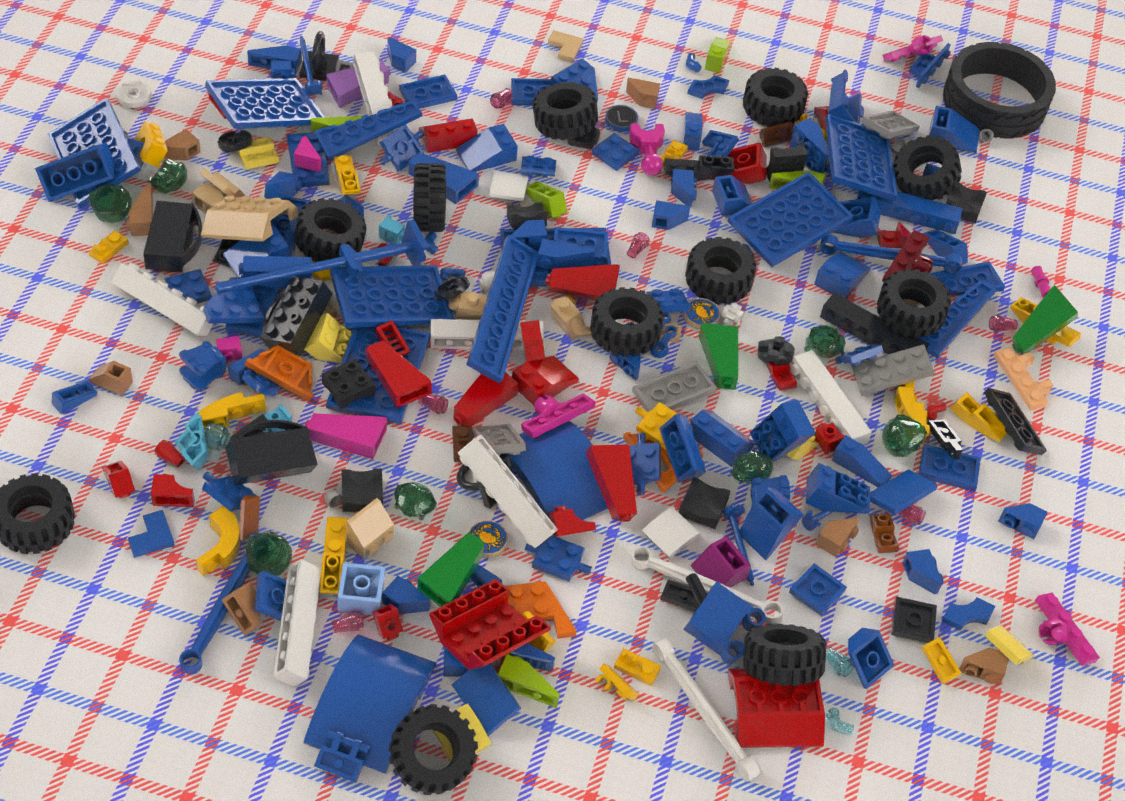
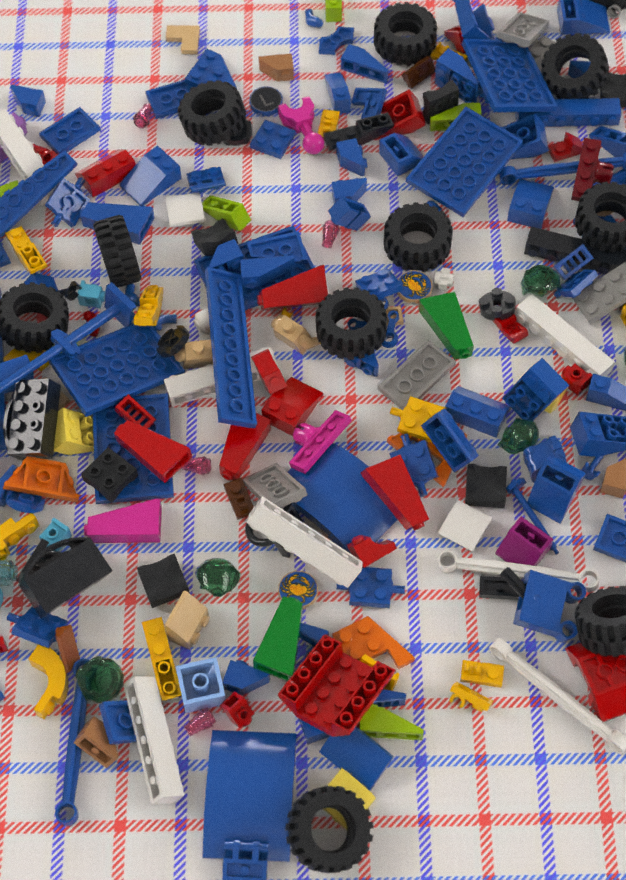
camera: 10 degrees left, 10 degrees up
light grey hinge [324,490,342,508] -> none
none -> black bar [56,281,82,301]
none -> yellow slope [134,285,164,326]
none -> blue piece [328,197,371,231]
none -> blue slope [341,44,389,84]
none -> blue slope [552,244,594,281]

